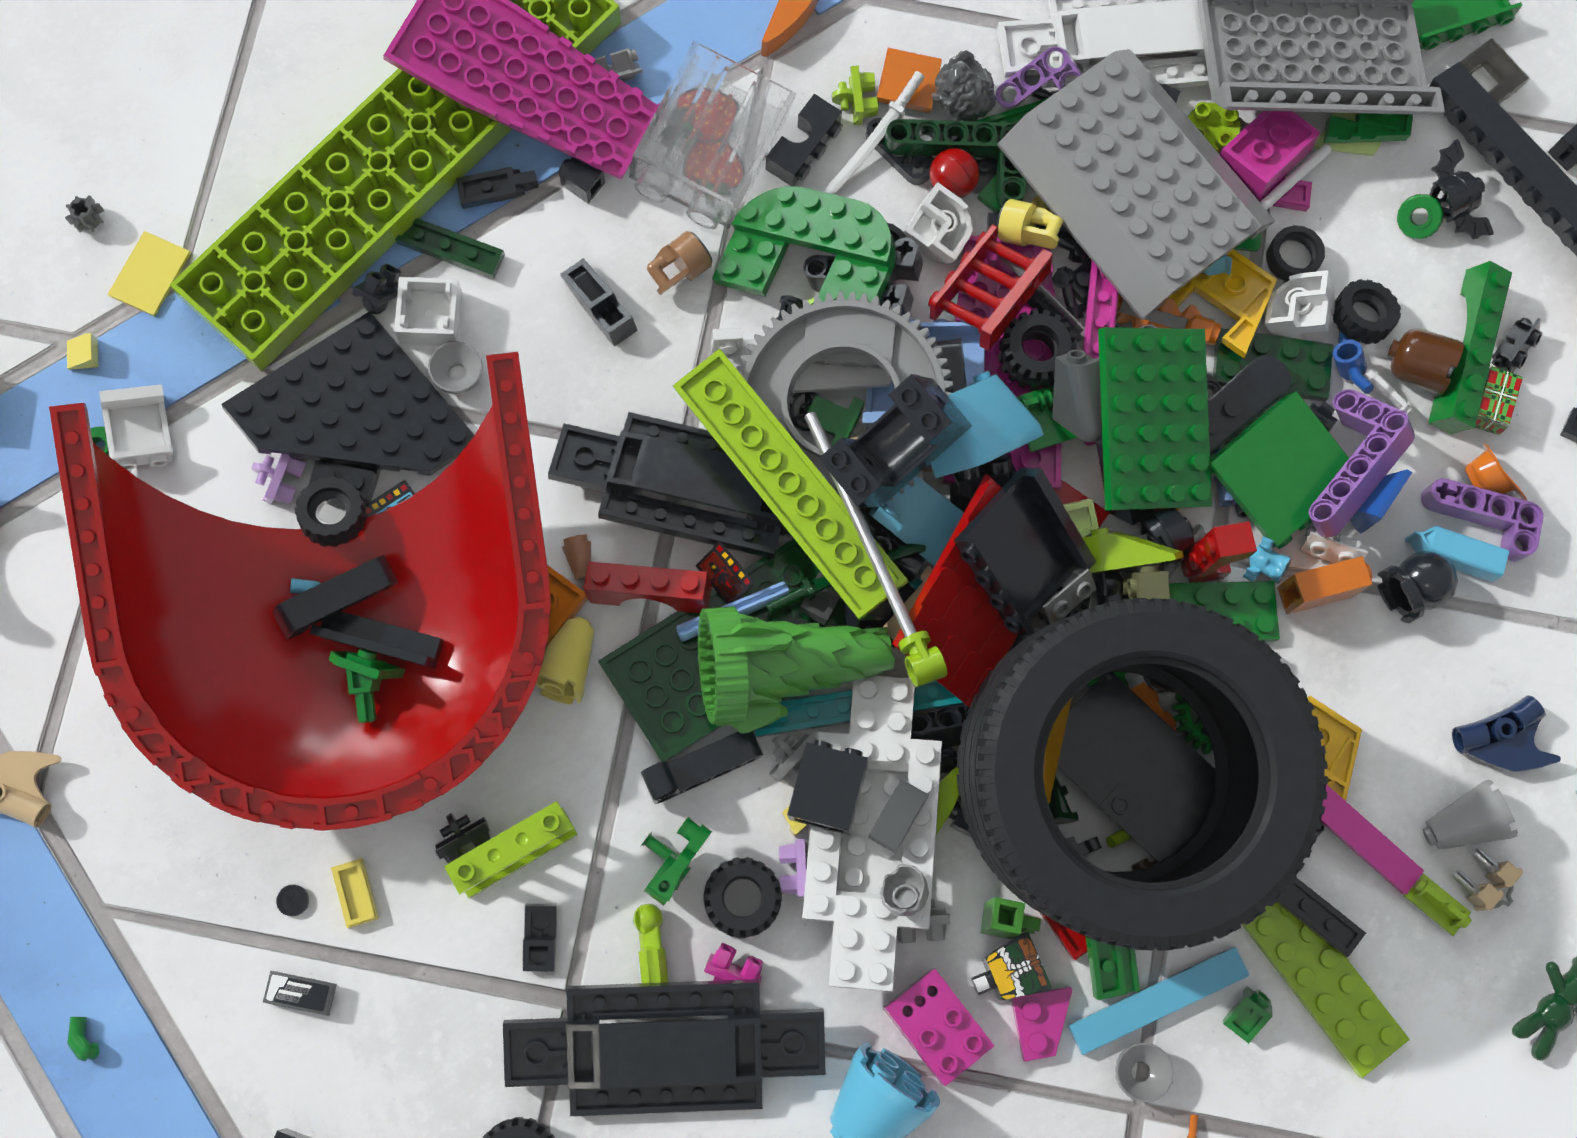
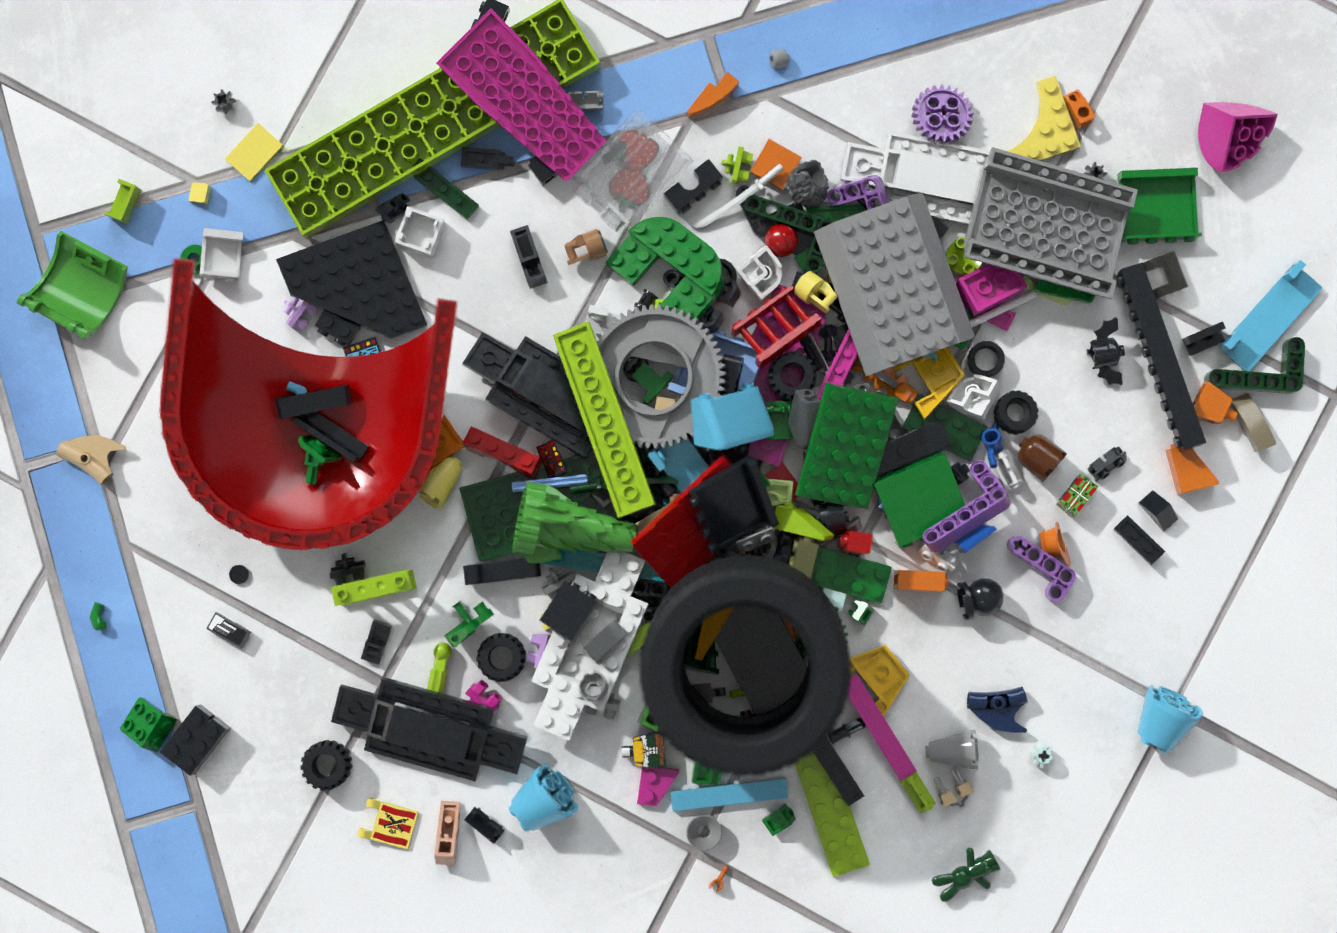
camera: 25 degrees right, 10 degrees up
black tyre [295,477,367,547] -> none
light yellow tile [331,858,379,928] -> none
light grey piece [428,341,483,394] -> none
nougat cone [562,534,591,580] -> none
piece [804,412,947,687] -> none
black piece [819,374,972,507] -> none
dark pink piece [883,968,994,1086] -> none
medium azure piece [1243,536,1292,584] -> none
green piece [1397,194,1444,239] -> none
medium azure piece [1404,526,1509,582] -> none
green arch [1428,261,1512,434] -> none

